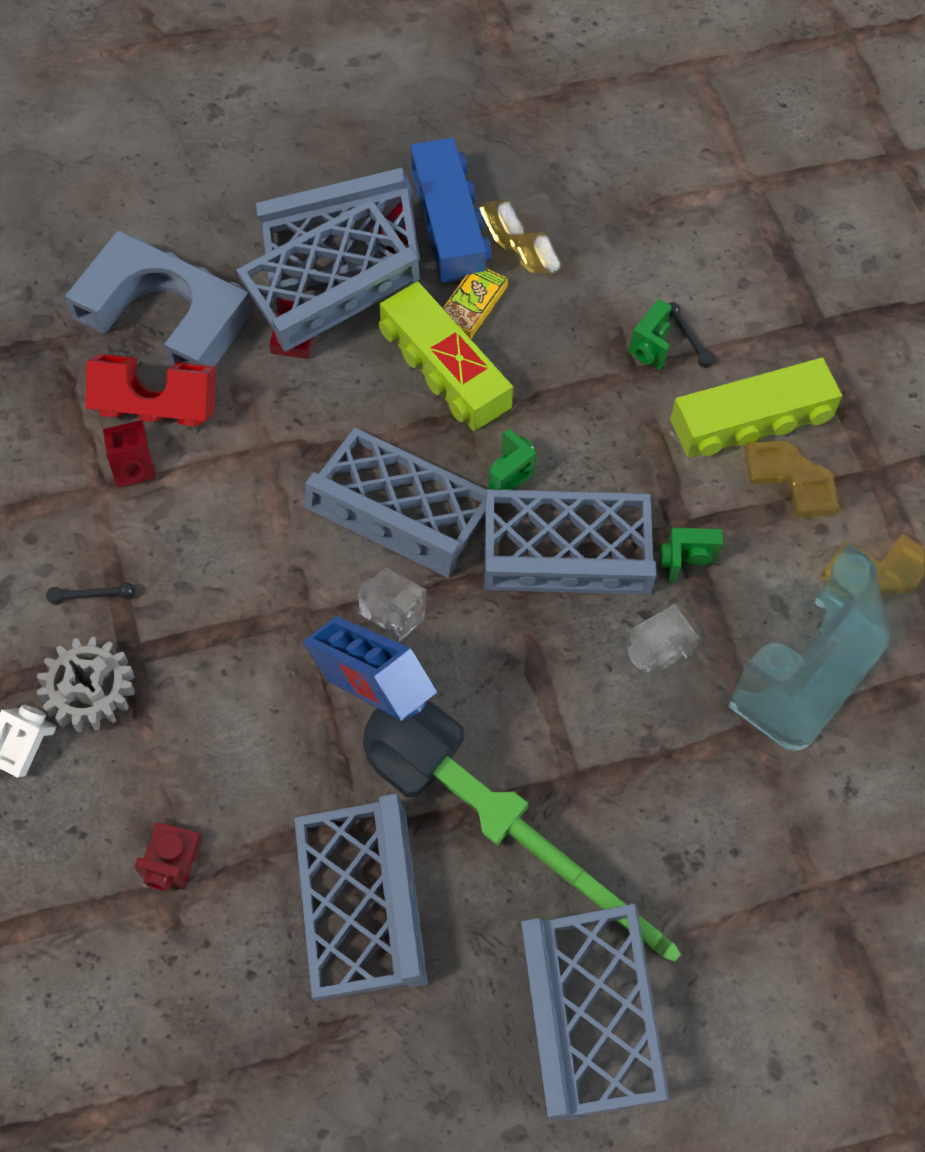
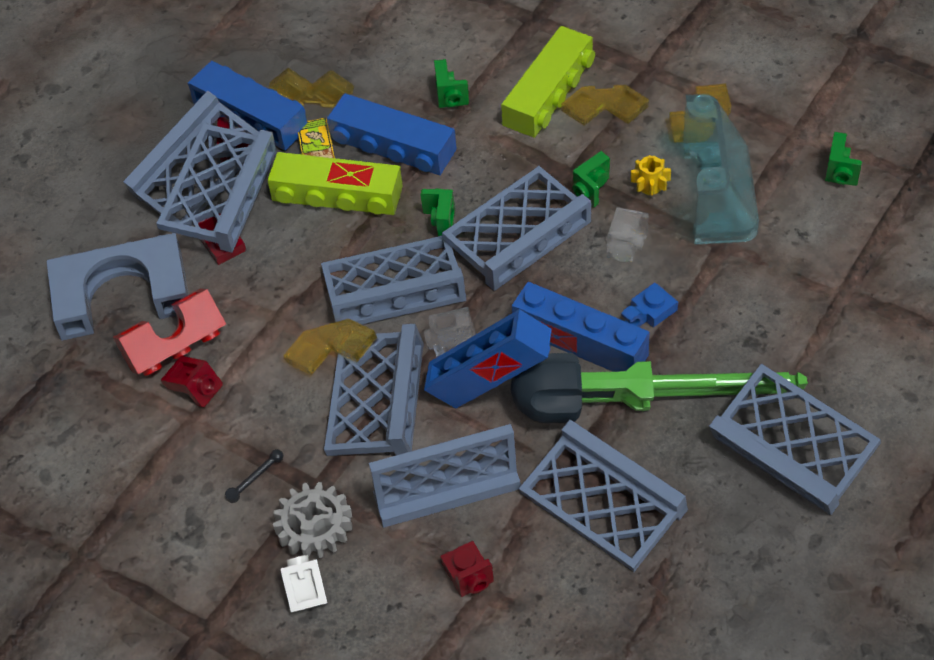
camera: 35 degrees left, 10 degrees down
black hinge [668,302,714,368] -> none
none -> clear yellow tile [283,319,377,375]
none -> sand blue fence [324,324,424,456]
none -> blue brick [327,93,457,175]
none -> sand blue fence [369,424,521,528]
none -> blue brick [512,282,650,372]
none -> blue plate [621,283,678,328]
none -> yellow gear [631,155,671,196]

